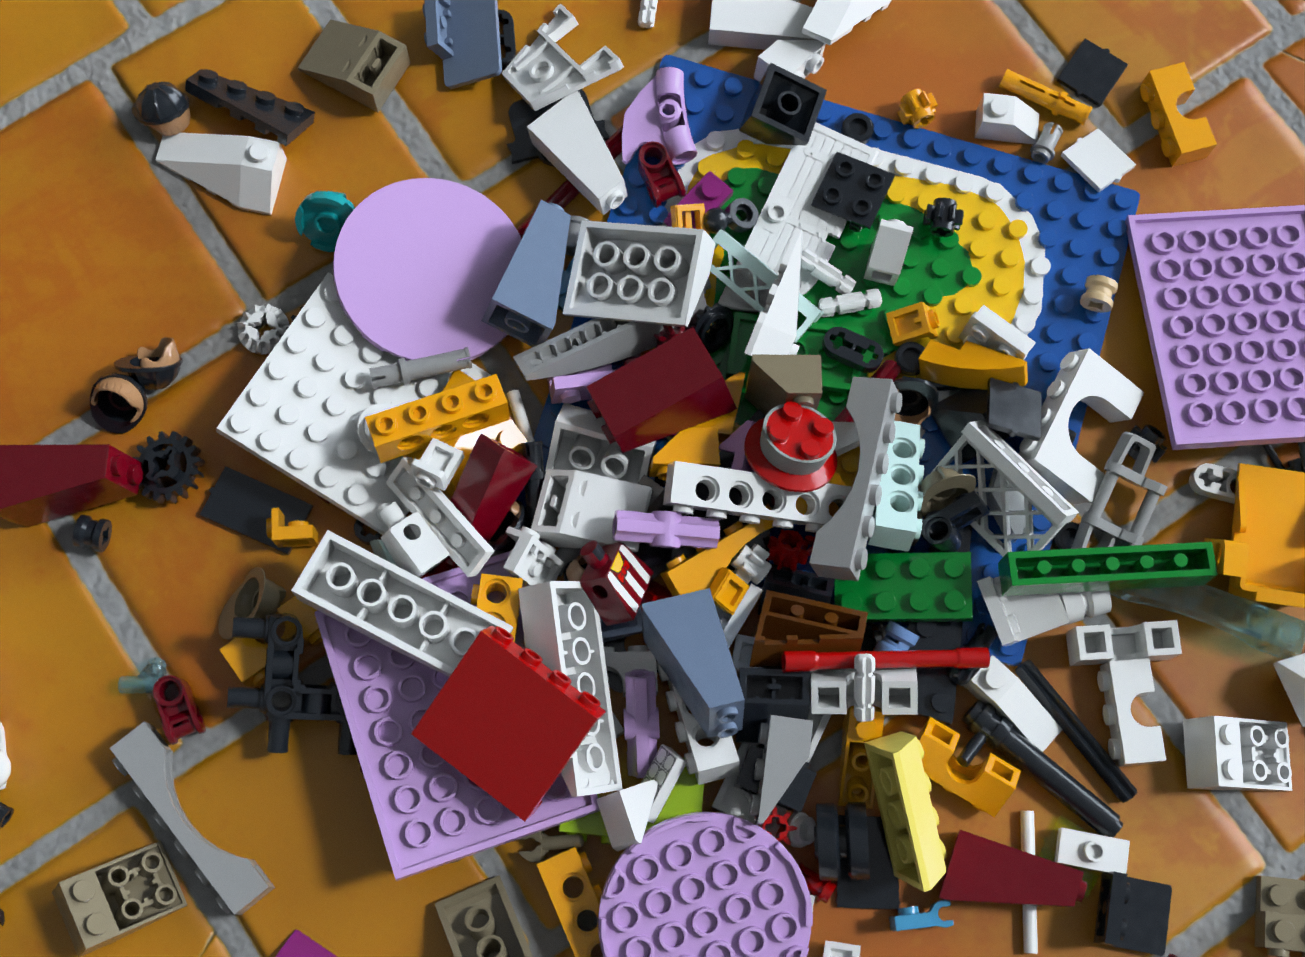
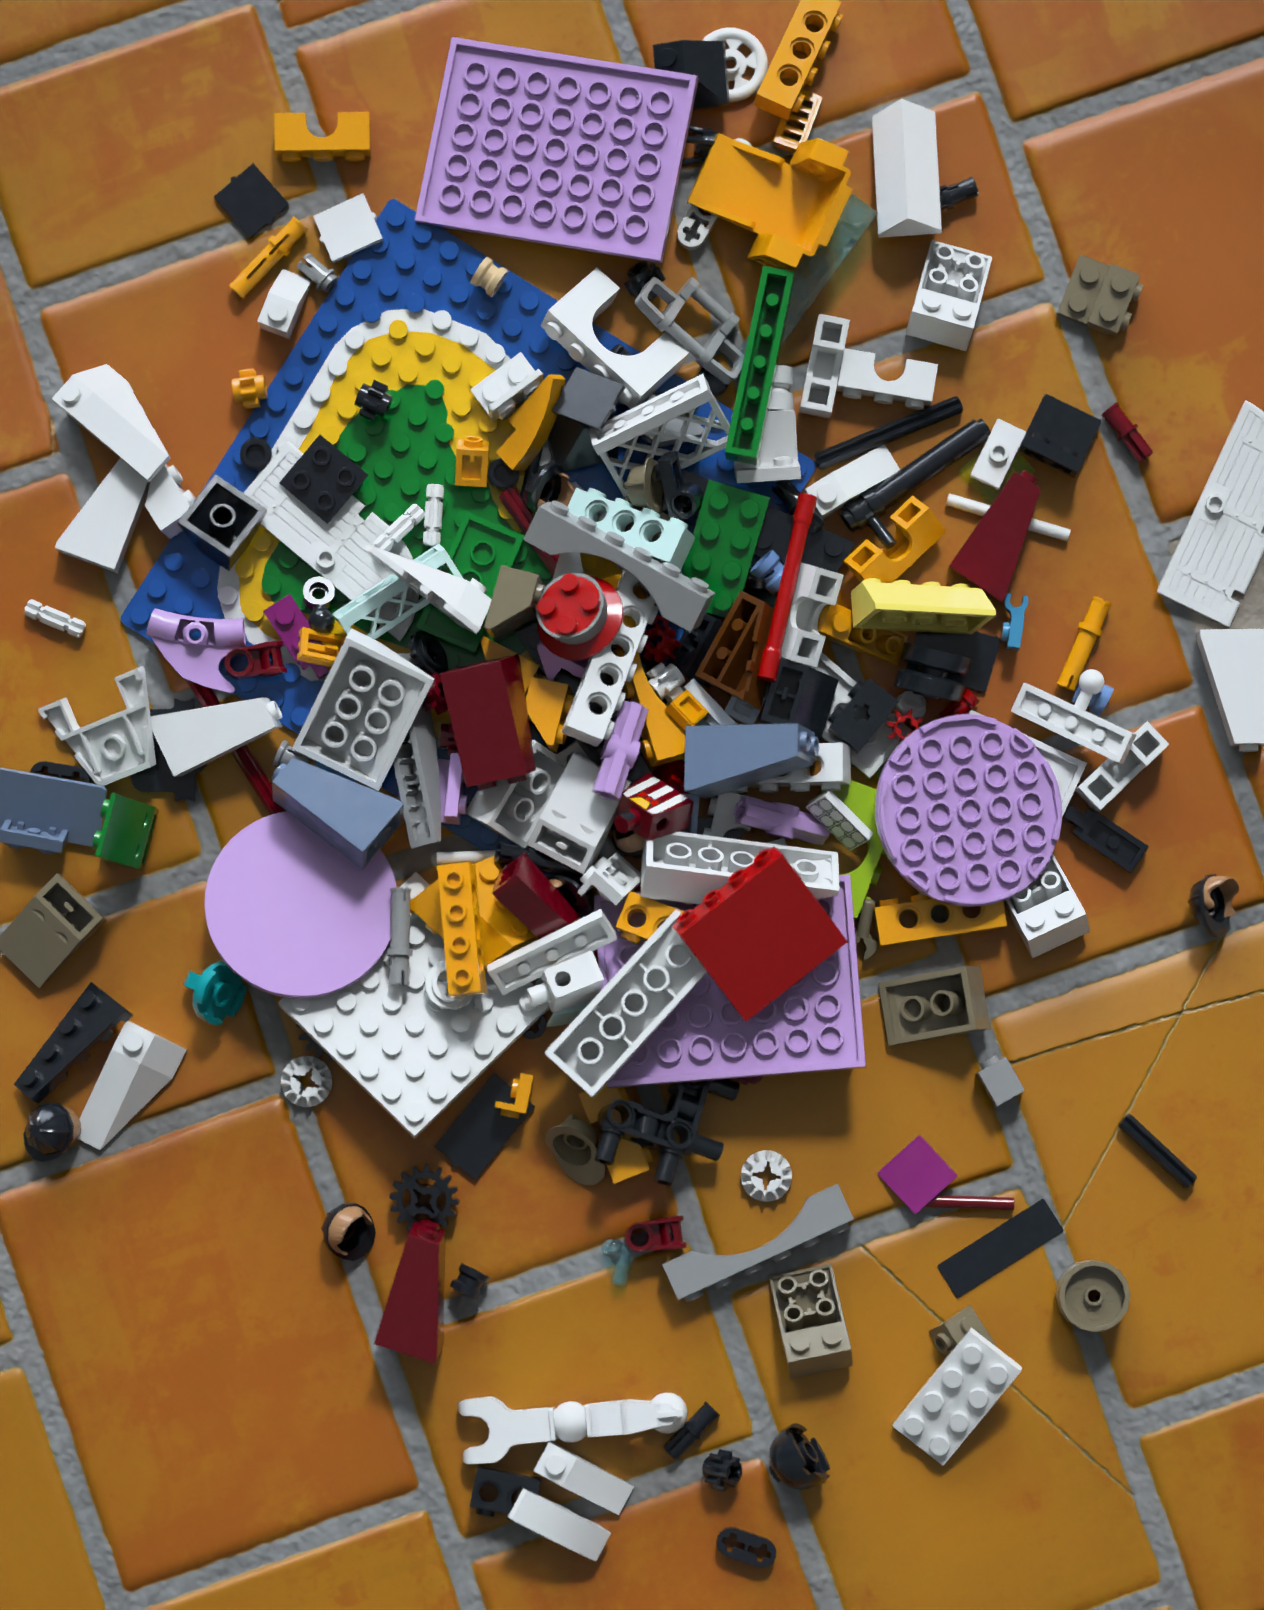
camera: 75 degrees left, 10 degrees up
black piece [114,337,183,390] -> none
white bracket [411,438,464,491] -> none
white slope [596,779,658,852] -> none
light grey slope [750,715,813,825] -> none
black beam [822,327,884,373] -> none
white axle [854,653,875,722] -> none
white slope [864,219,914,286] -> none
none -> green slope [92,793,159,871]
none -> white gear [741,1150,792,1202]

